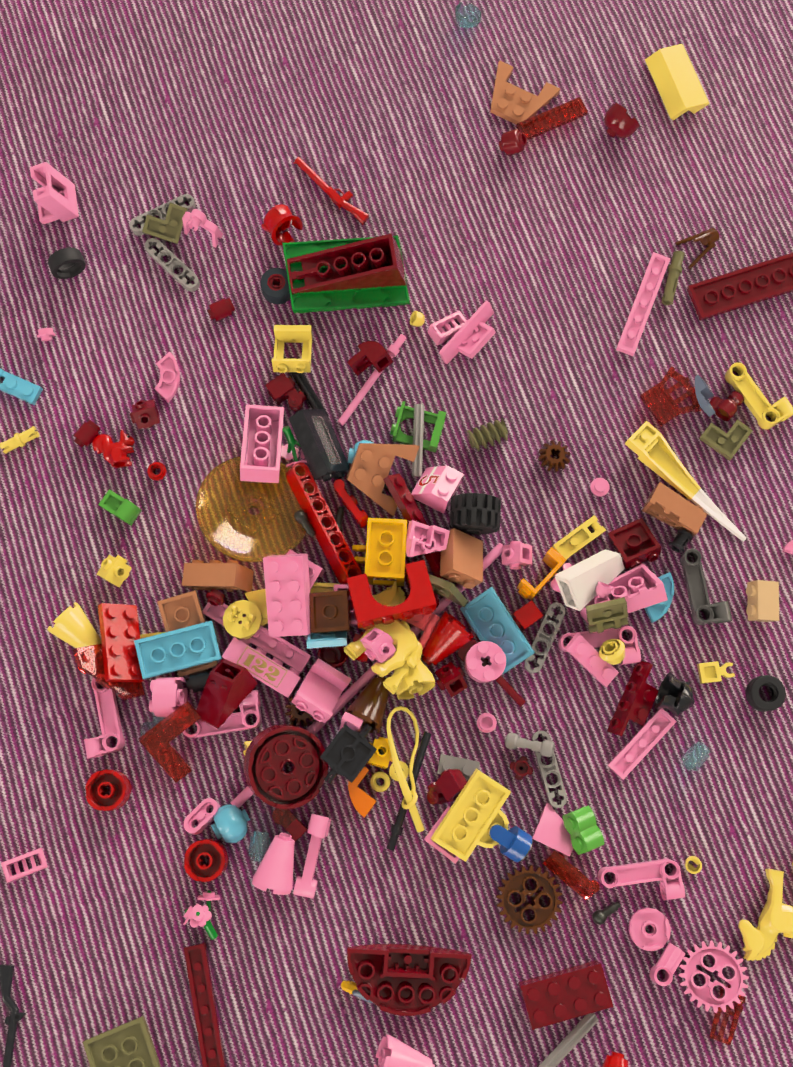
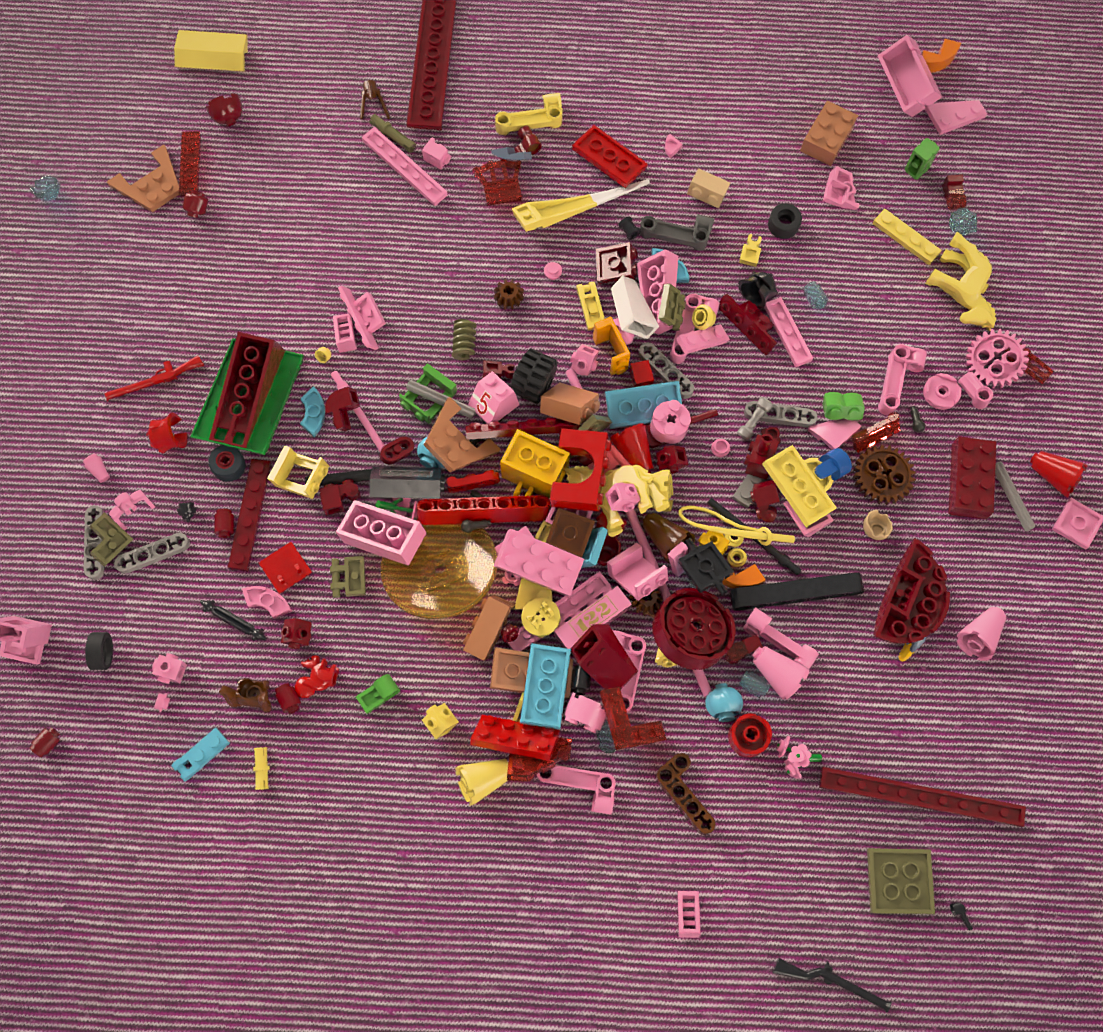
camera: 70 degrees left, 5 degrees down
red brick [85,769,132,811] -> none
red plate [147,462,167,481] -> none
bright pink plate [184,798,220,835] -> none
bright pink slope [406,520,450,557] -> none
bright pink hinge [596,582,613,598] -> none
nougat wedge [642,482,707,537] -> none
light yellow hinge [685,856,702,874] -> none
olive plate [699,419,753,461] -> none
none -> bright pink cone [83,454,110,483]
none -> bright pink brick [152,653,187,684]
none -> black plate [177,502,197,522]
none -> black wheel [200,600,267,641]
none -> reddish brown hair [219,678,272,713]
none -> dark red plate [228,459,272,572]
none -> red plate [258,542,312,594]
none -> medium azure tile [300,386,325,437]
none -> olive plate [330,556,366,598]
none -> dark red plate [379,436,414,465]
none -> bright pink brick [422,138,451,169]
none -> dark red plate [482,360,515,379]
none -> red plate [572,125,648,189]
none -> reddish brown beam [655,753,716,835]
none -> black beam [729,572,865,611]
none -> dark red brick [743,434,779,480]
none -> tan hair [863,510,893,541]

